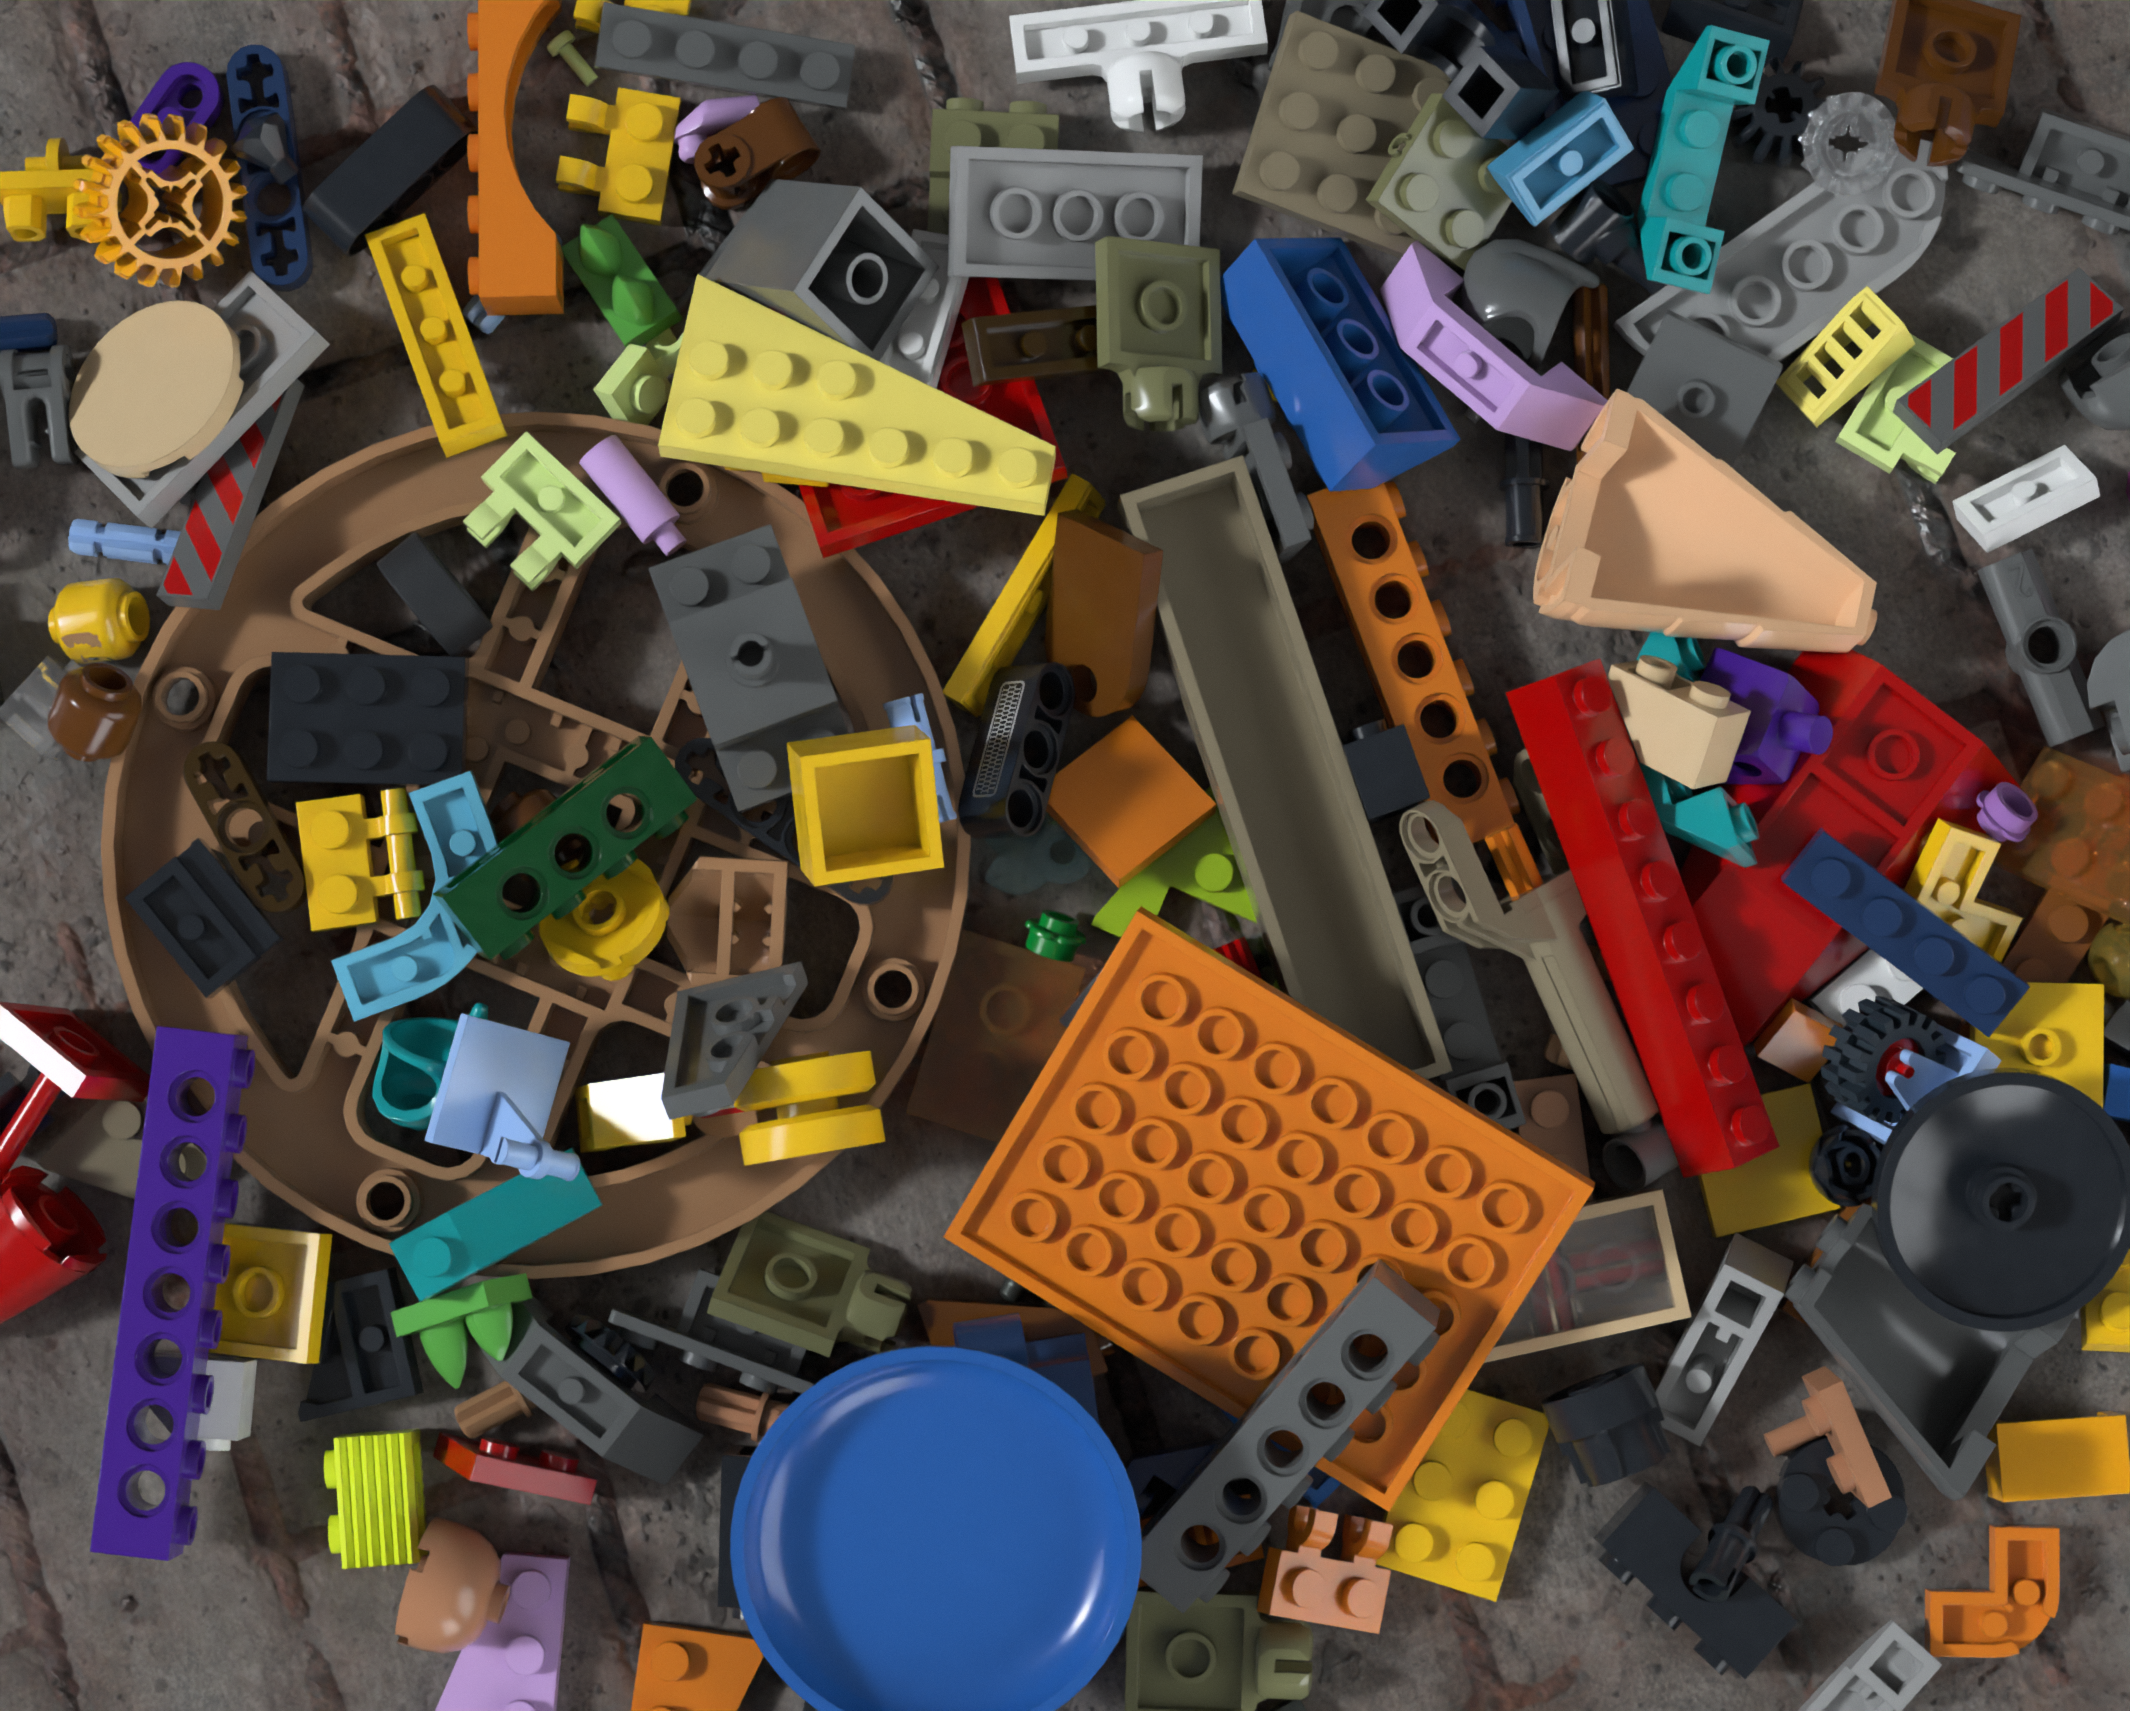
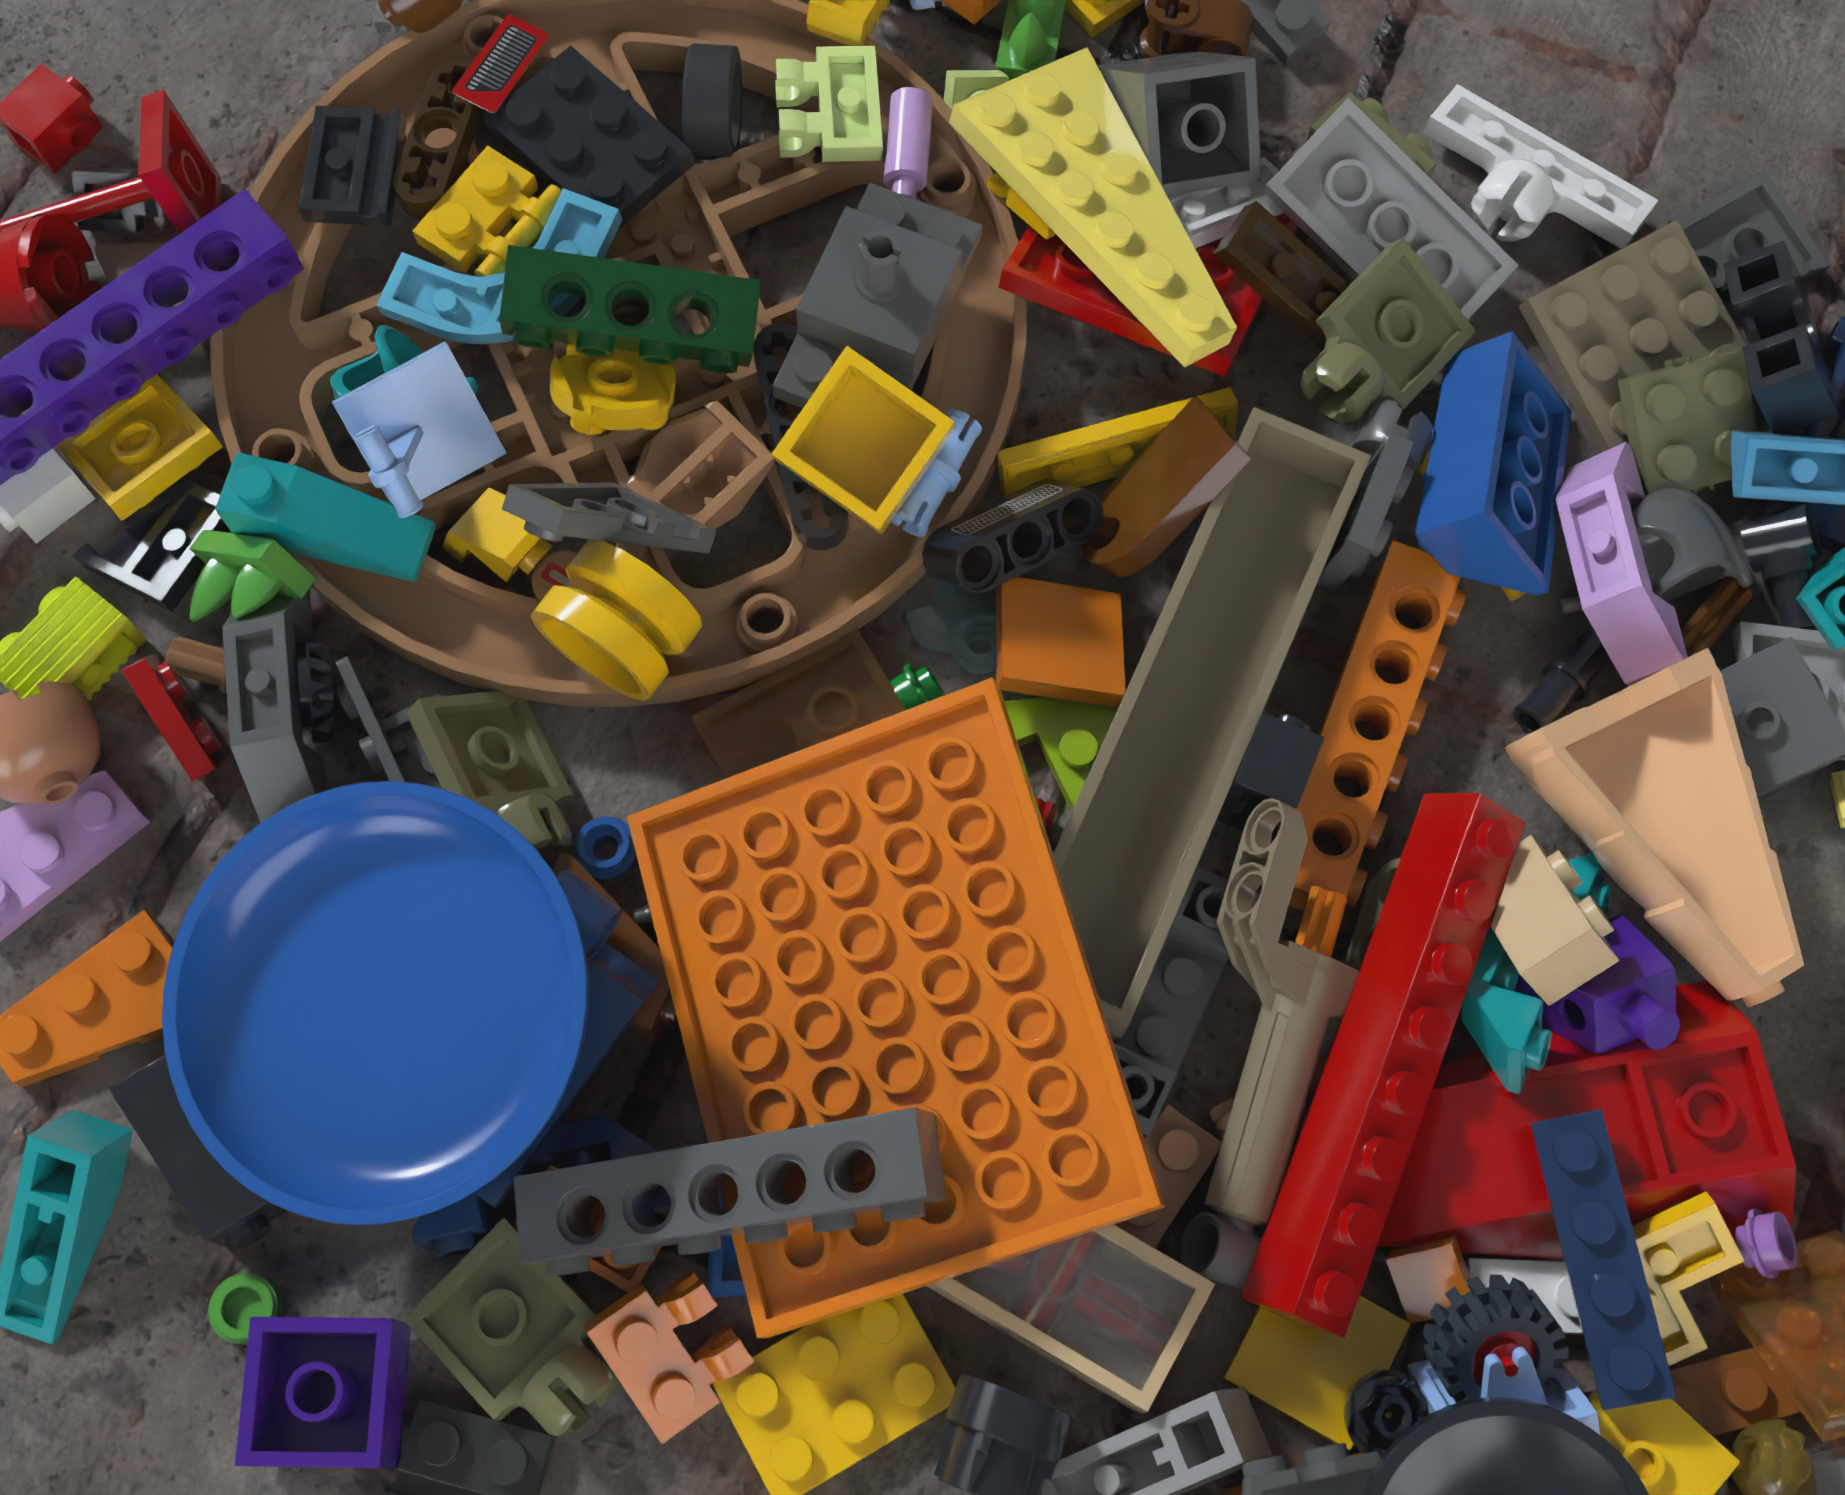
camera: 45 degrees right, 15 degrees down
none -> sticker [452,14,549,113]
none -> blue plate [573,817,637,881]

